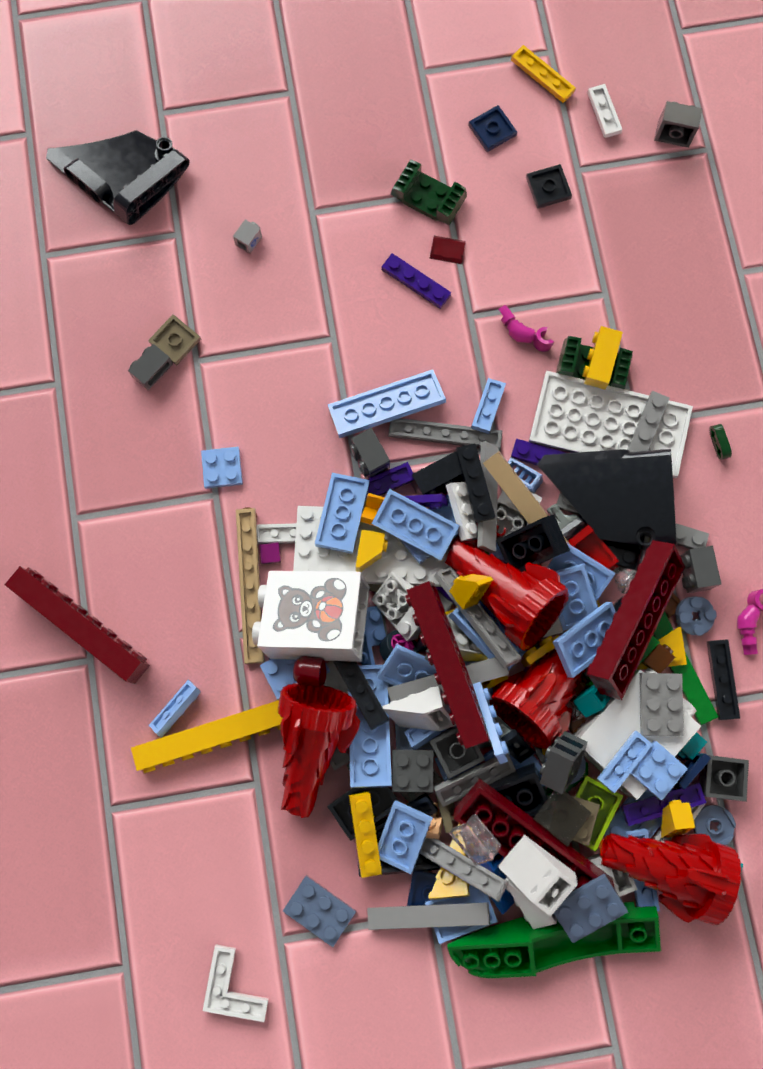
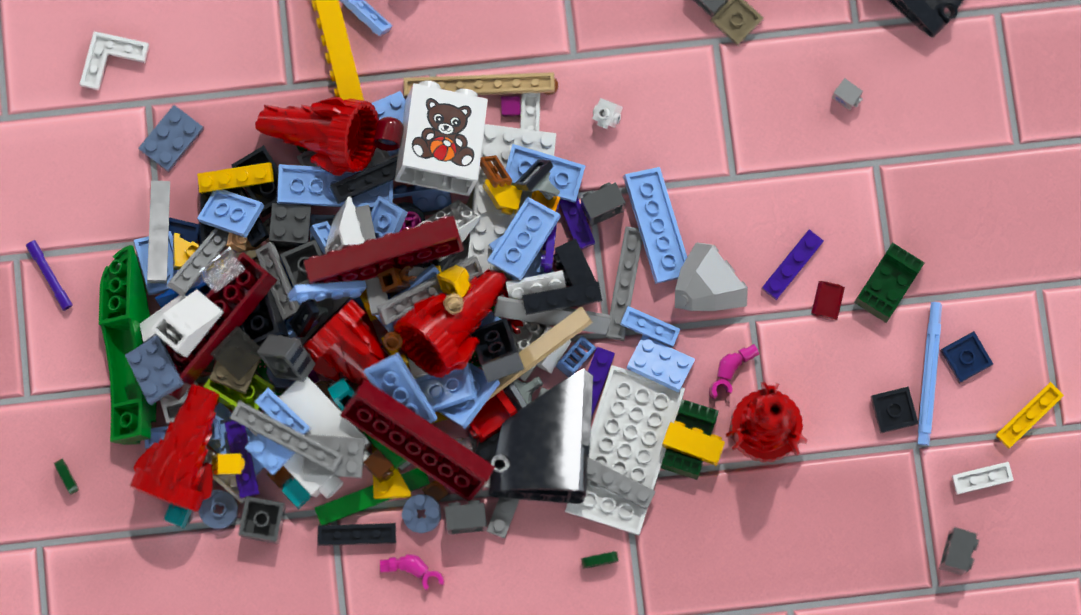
camera: 90 degrees right, 0 degrees up
light blue plate [201,446,243,489] -> none
dark blue tile [673,753,711,789] -> none
none -> dark purple piece [26,240,73,311]
none -> dark green beam [54,458,79,495]
none -> light grey tile [230,401,343,473]
none -> reddish brown brick [378,266,417,294]
none -> dark orange plate [383,332,403,351]
none -> tan plate [444,294,464,314]
none -> dark orange tile [480,155,512,188]
none -> black piece [514,159,560,200]
none -> white brick [592,98,623,129]
none -> light blue plate [626,335,695,393]
none -> light grey brick [675,242,748,311]
none -> red cone [725,382,807,463]
none -> light blue piece [918,302,942,446]

